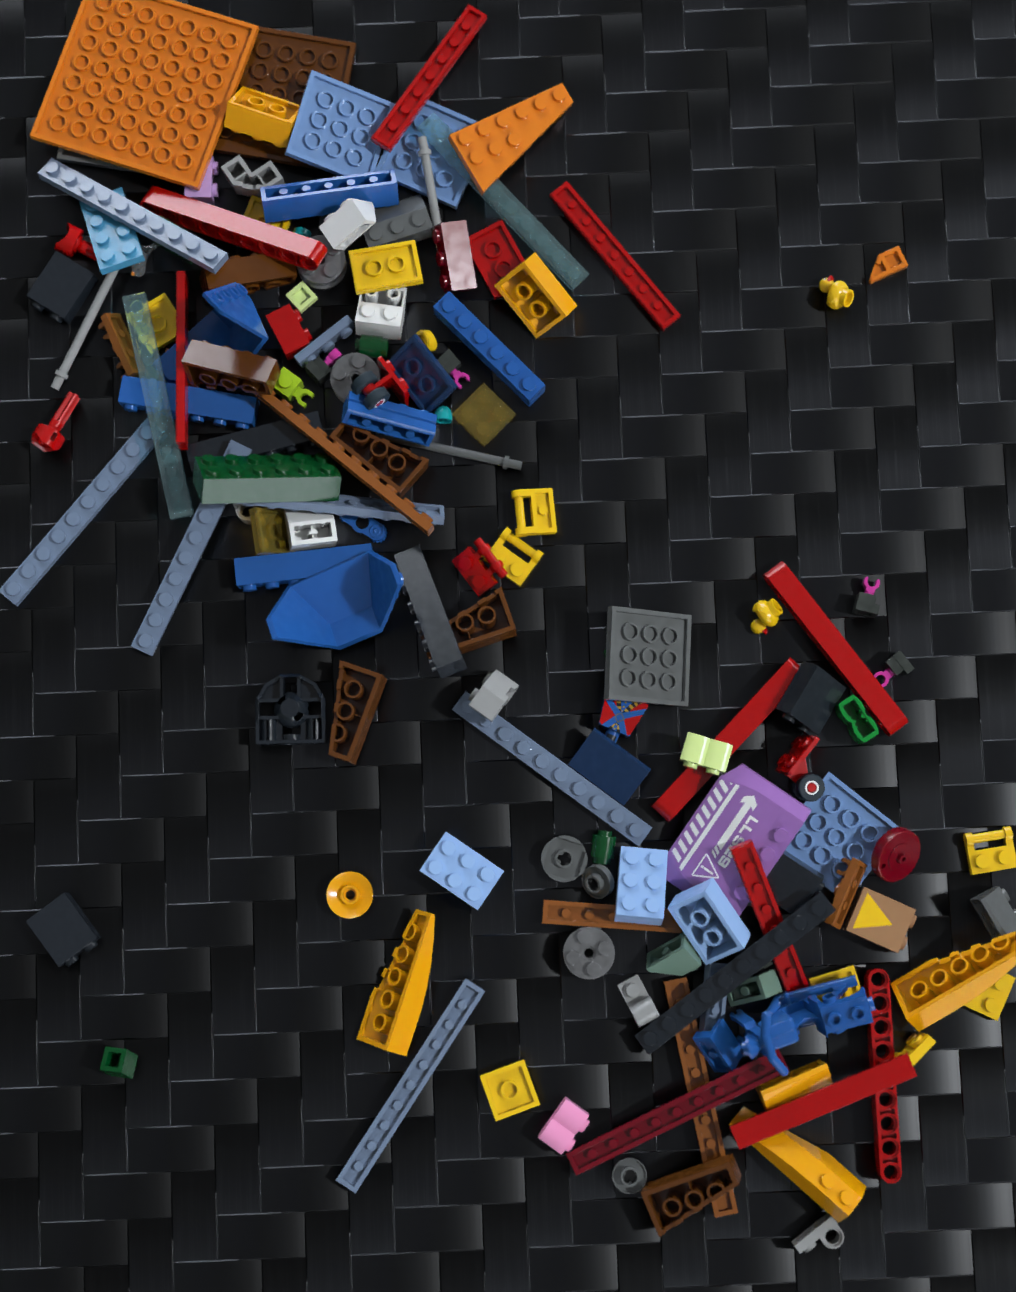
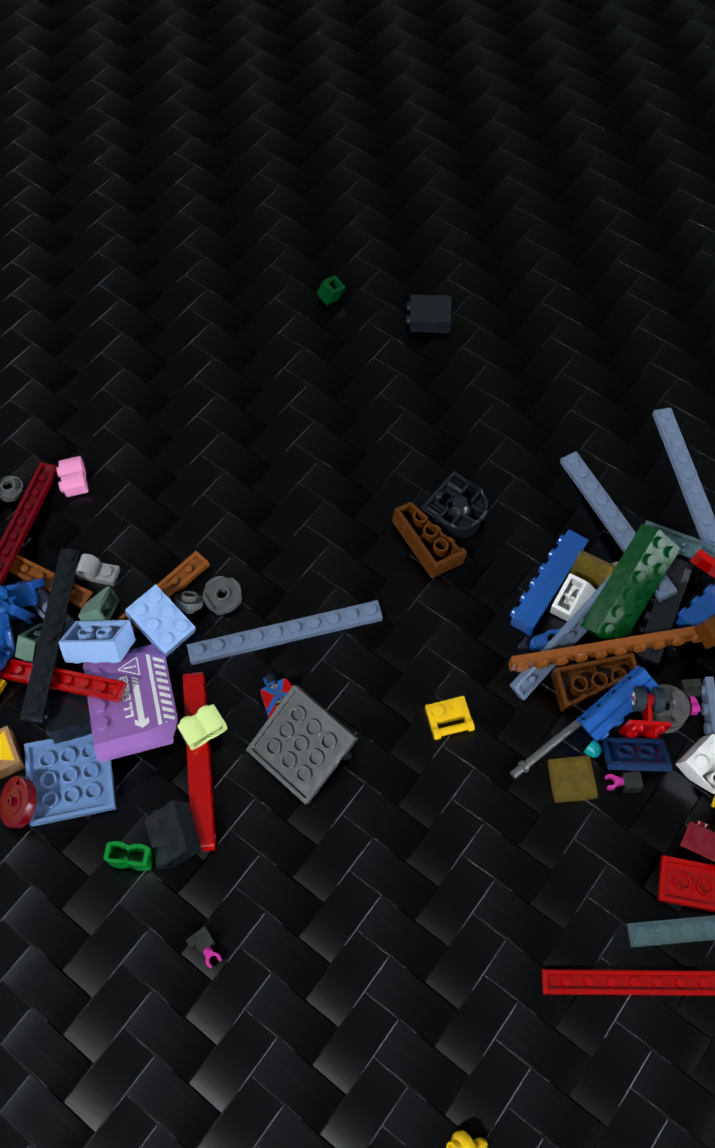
camera: 130 degrees right, 20 degrees down
blue piece [266,550,404,650] -> none
lime brick [273,367,315,409] -> none
light orange dish [326,871,373,918] -> none
sand blue plate [336,978,485,1193] -> none
dark green brick [355,334,389,359] -> none
light orange wedge [356,909,435,1056] -> none
black brick [394,545,467,679] -> none
yellow tile [416,330,437,351] -> none
light blue brick [419,832,504,910] -> none
reddish brown wedge [421,587,517,664] -> none
blue brick [433,291,545,407] -> none
red plate [452,537,508,597] -> none
light grey brick [468,669,519,722] -> none
yellow plate [480,1059,540,1121] -> none
light orange slope [494,252,577,339] -> none
yellow plate [511,488,557,537] -> none
flat silver wheel [563,927,615,979] -> none
dark blue tile [568,728,651,806] -> none
dark green brick [591,830,616,865] -> none
yellow animal [751,598,783,634] -> none
red beam [763,561,908,736] -> none
red plate [775,734,825,802] -> none
dark orange plate [825,857,867,930] -> none
pearl dark grey piece [874,650,915,687] -> none

